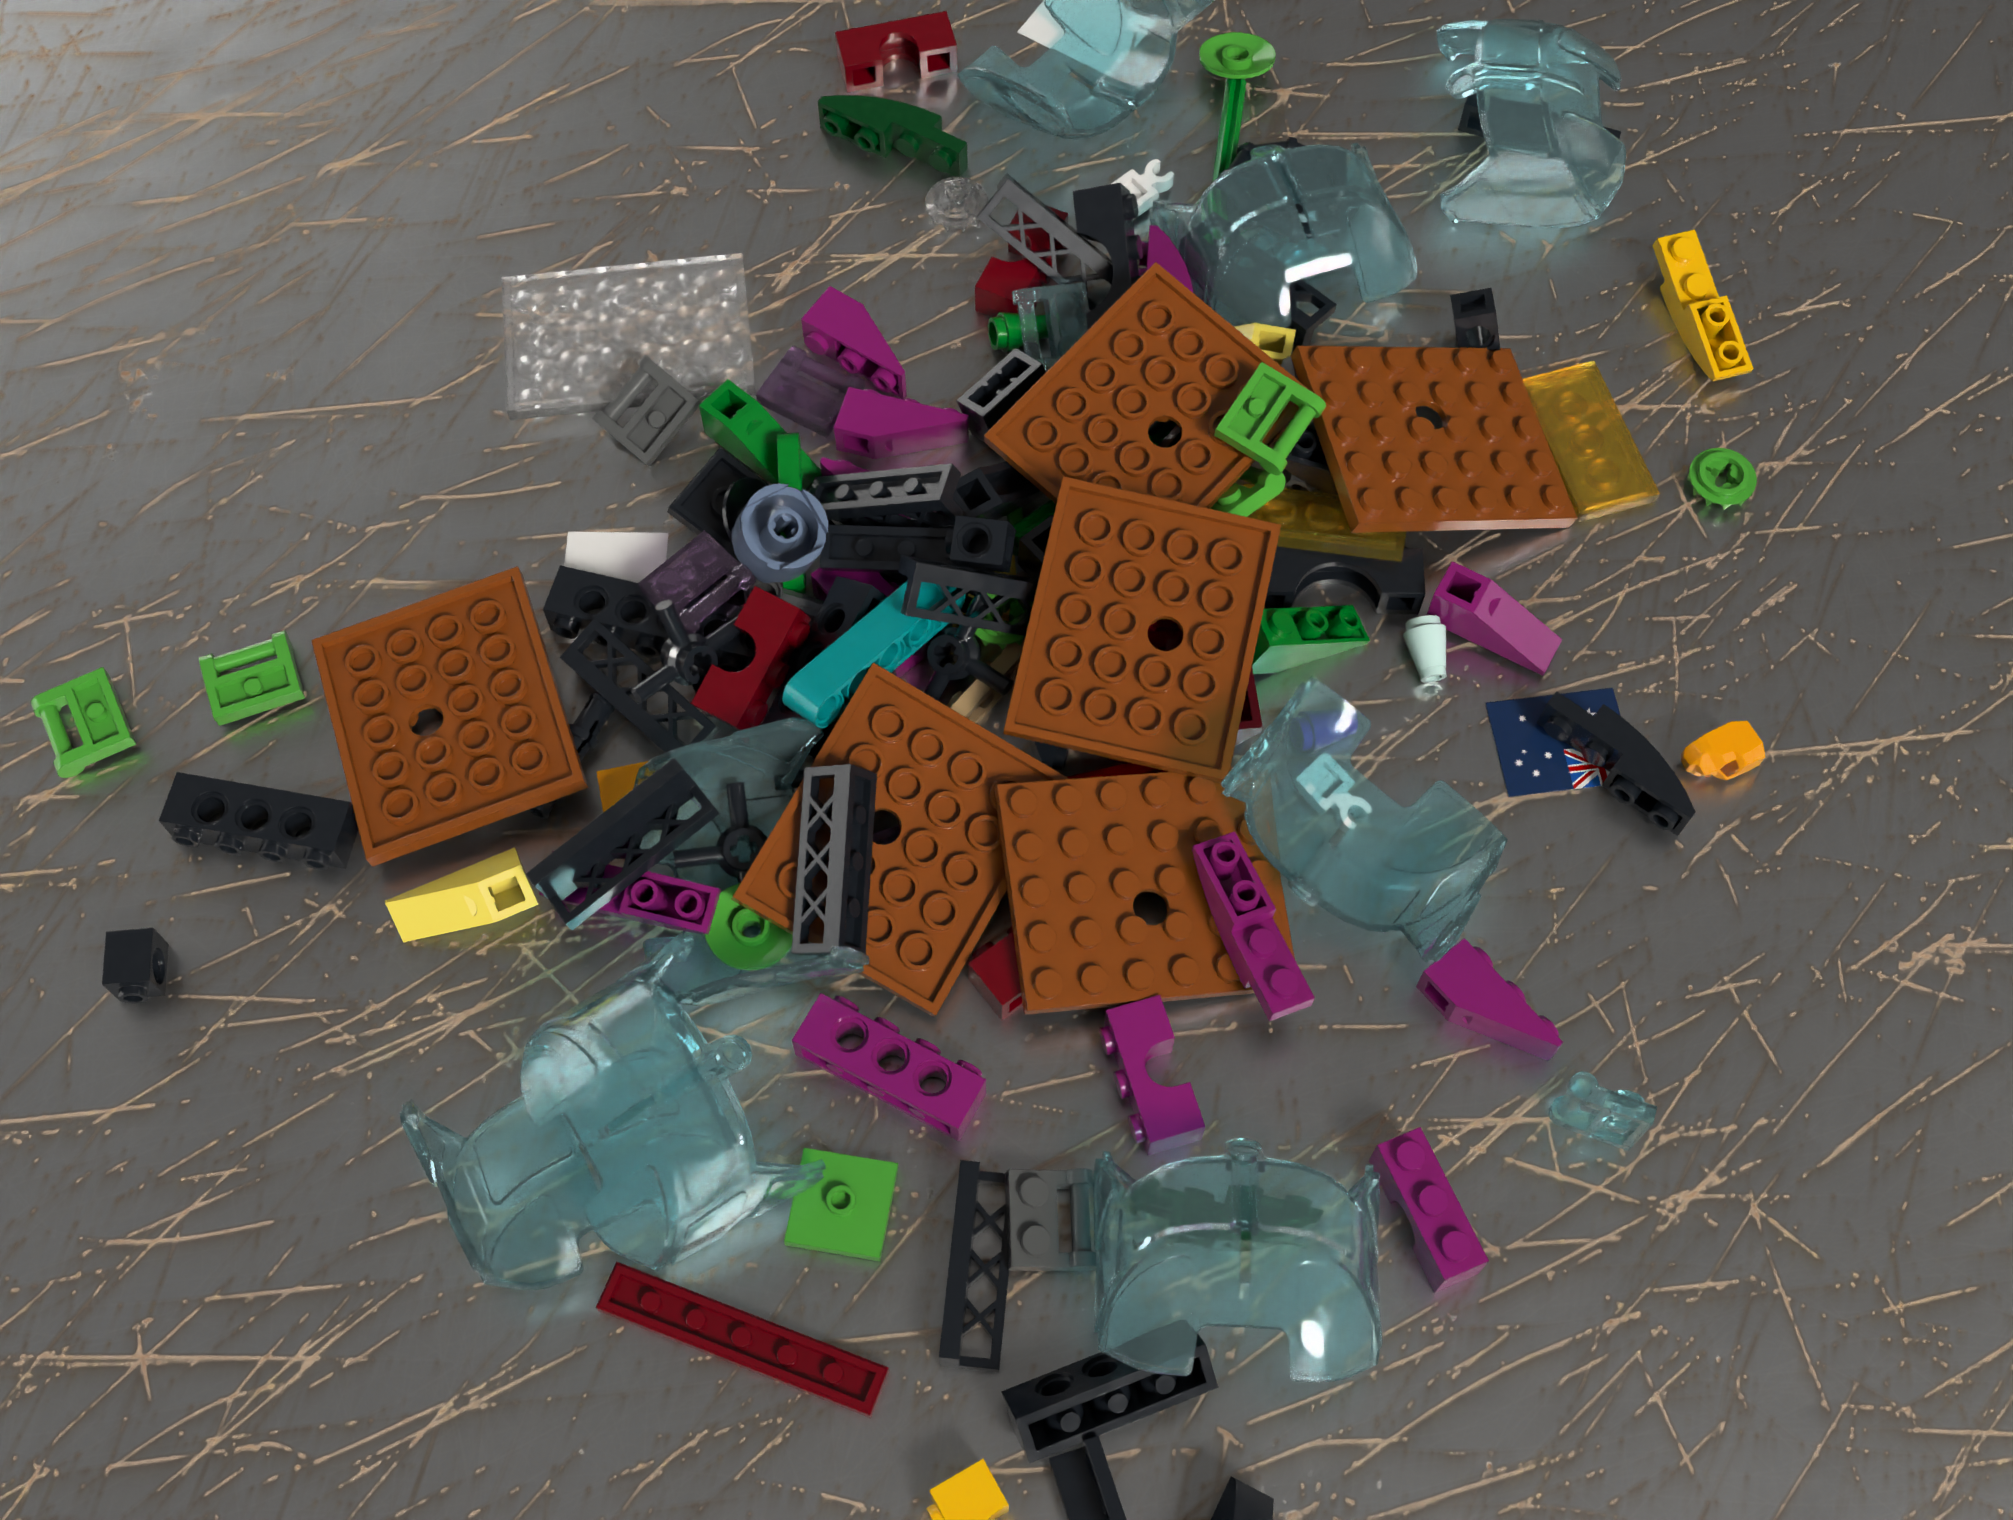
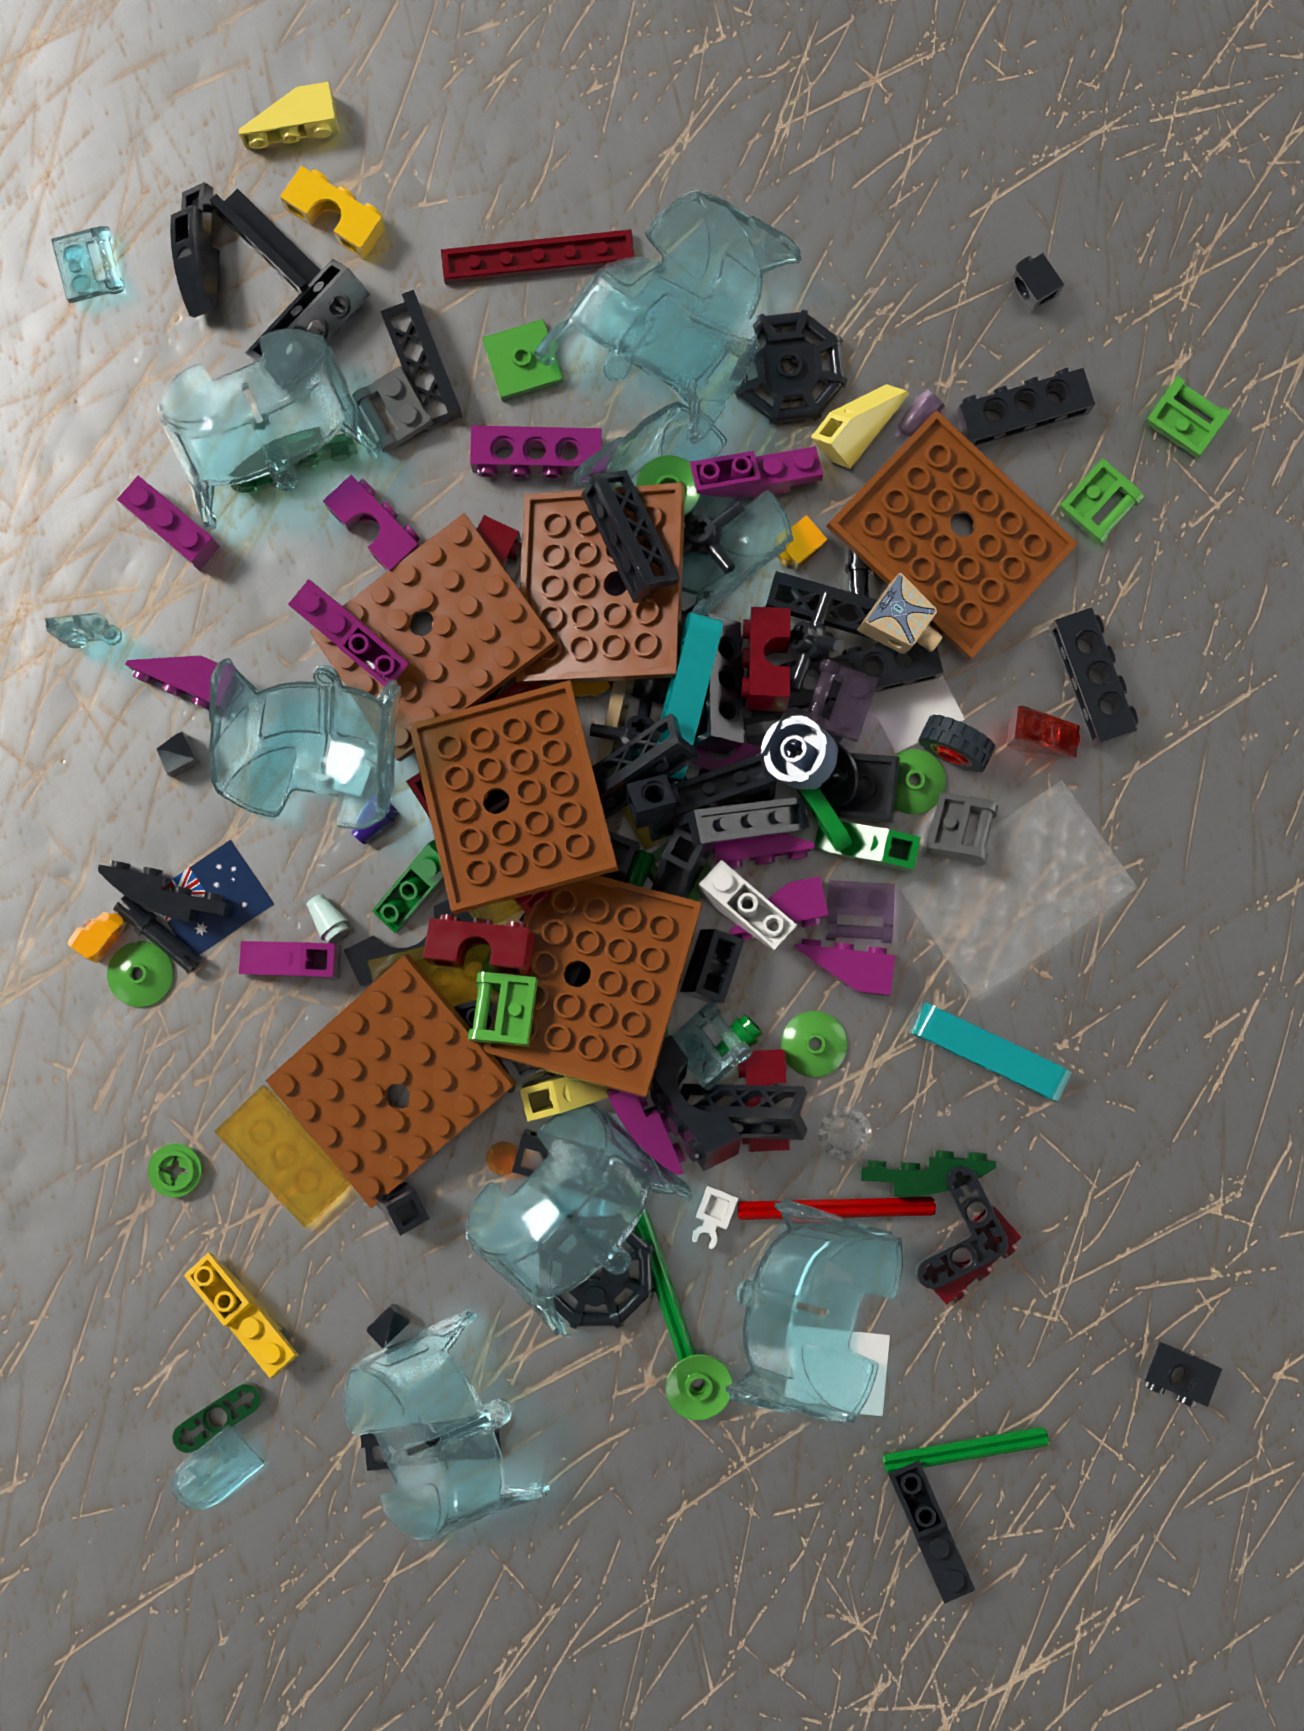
camera: 150 degrees right, 20 degrees up
black fence [526,757,720,930] -> none
none -> bright green dish [107,941,174,1007]
none -> black pin [113,895,203,974]
none -> black slope [156,731,201,778]
none -> dark green beam [172,1382,263,1453]
none -> clear light blue window [172,1425,264,1510]
none -> black slope [367,1304,410,1349]
none -> dark red arch [423,915,535,976]
none -> clear orange plate [486,1141,518,1175]
none -> white slope [699,860,797,951]
none -> black plate [730,309,848,425]
none -> red axle [737,1197,936,1220]
none -> bright green dish [781,1011,847,1077]
none -> tan torso [857,573,943,654]
none -> bright green dish [894,749,946,814]
none -> clear purple cone [898,389,945,438]
none -> teal beam [911,1003,1072,1103]
none -> black beam [915,1165,1008,1289]
none -> black wheel [918,714,996,772]
none -> clear red slope [1006,706,1080,758]
none -> black brick [1049,607,1138,747]

